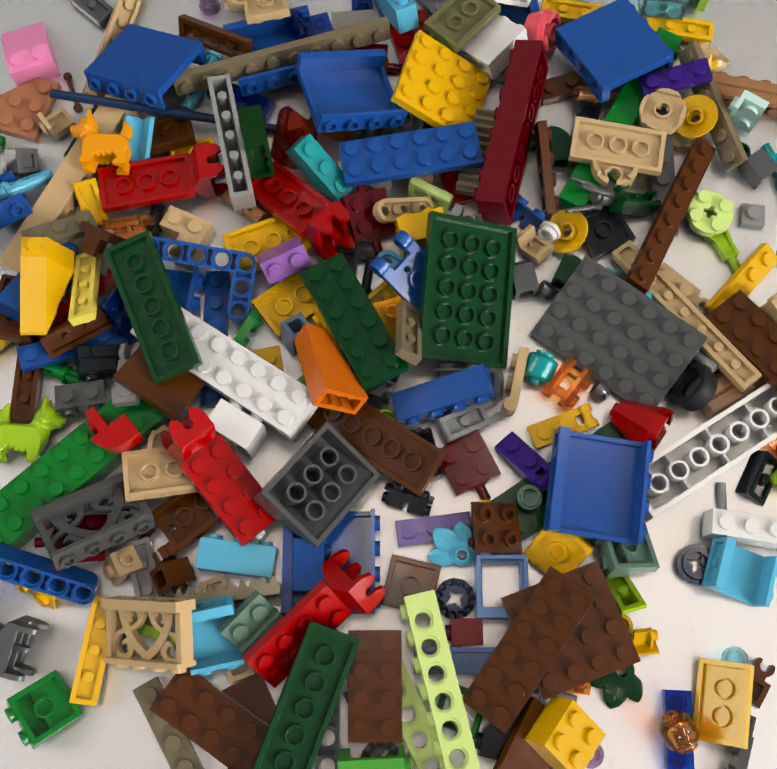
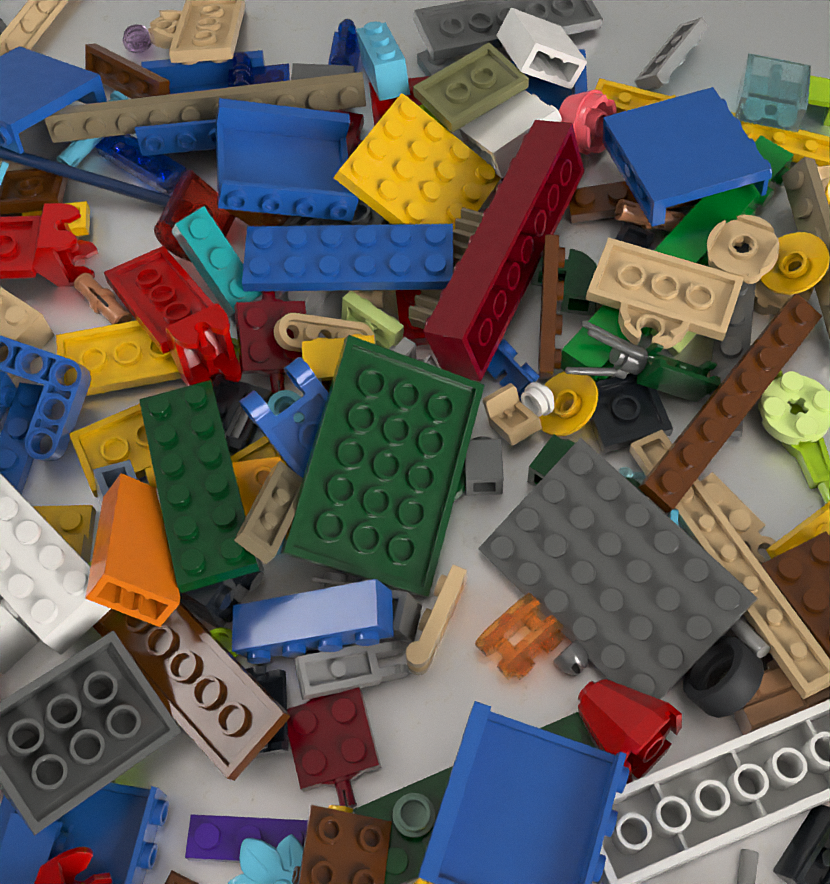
camera: 15 degrees right, 10 degrees down
light grey brick [207,74,257,211] -> none
green plate [233,309,262,347] -> none
dark green window [238,104,275,180] -> none
medium lavender brick [256,236,313,285] -> none
black hinge [381,481,435,517] -> none
dark purple plate [495,431,550,493] -> none
teal head [524,349,558,386] -> none
yellow plate [526,403,599,450] -> none
flat silver hinge [537,280,558,301] -> none
dark purple plate [639,57,713,98] -> none

